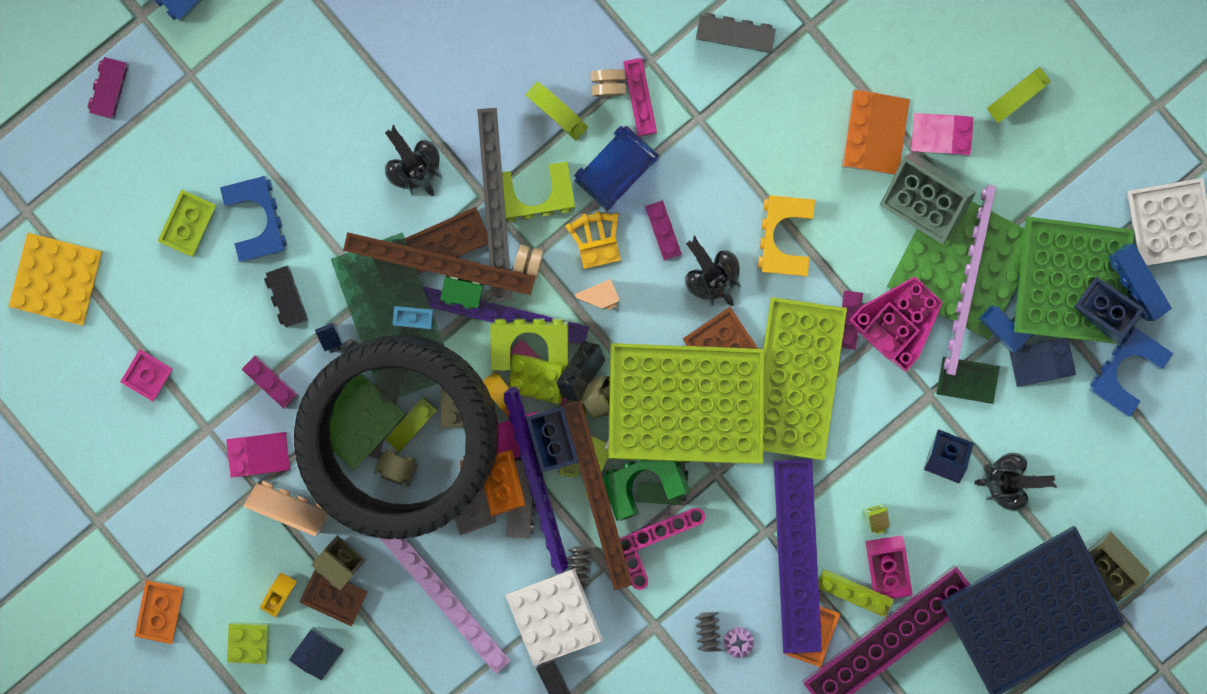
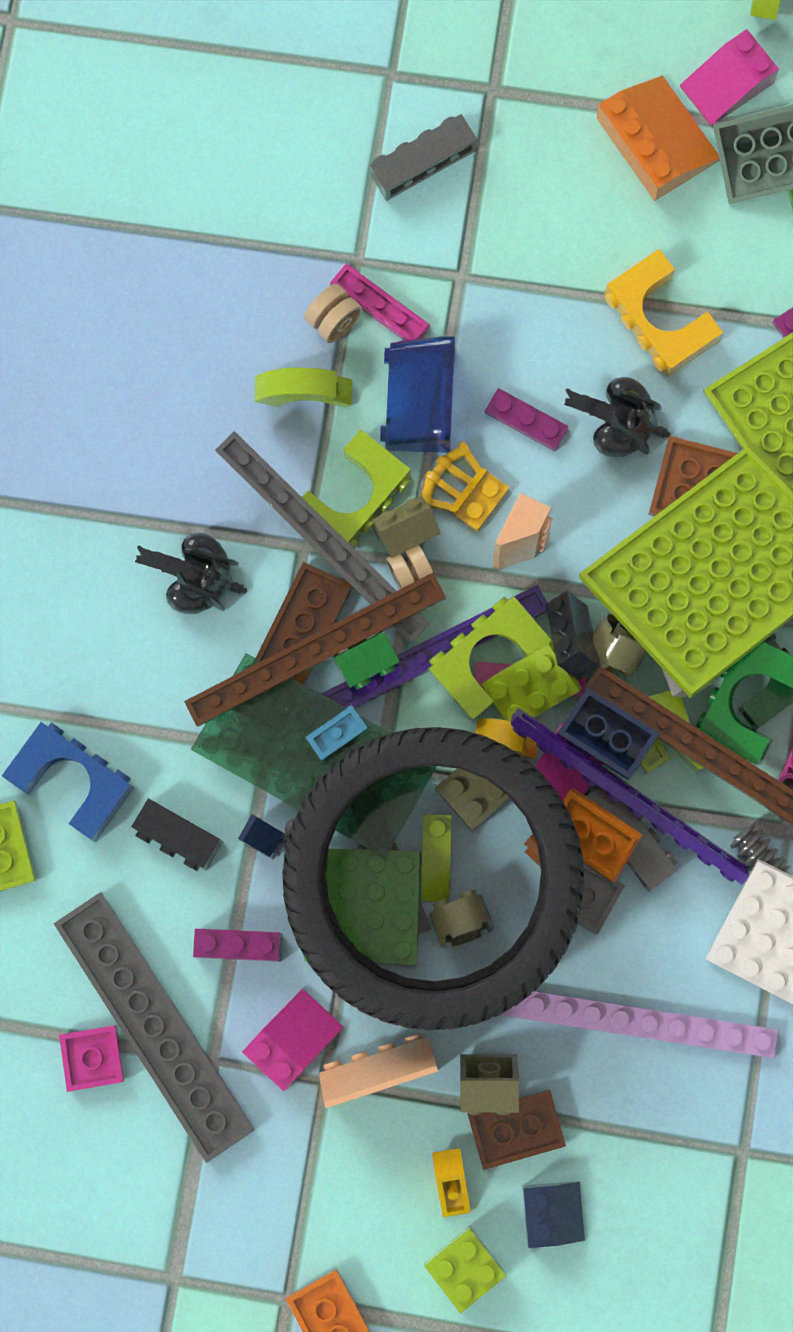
camera: 30 degrees left, 10 degrees down
none -> dark grey plate [53,892,255,1163]
none -> olive slope [372,495,441,558]

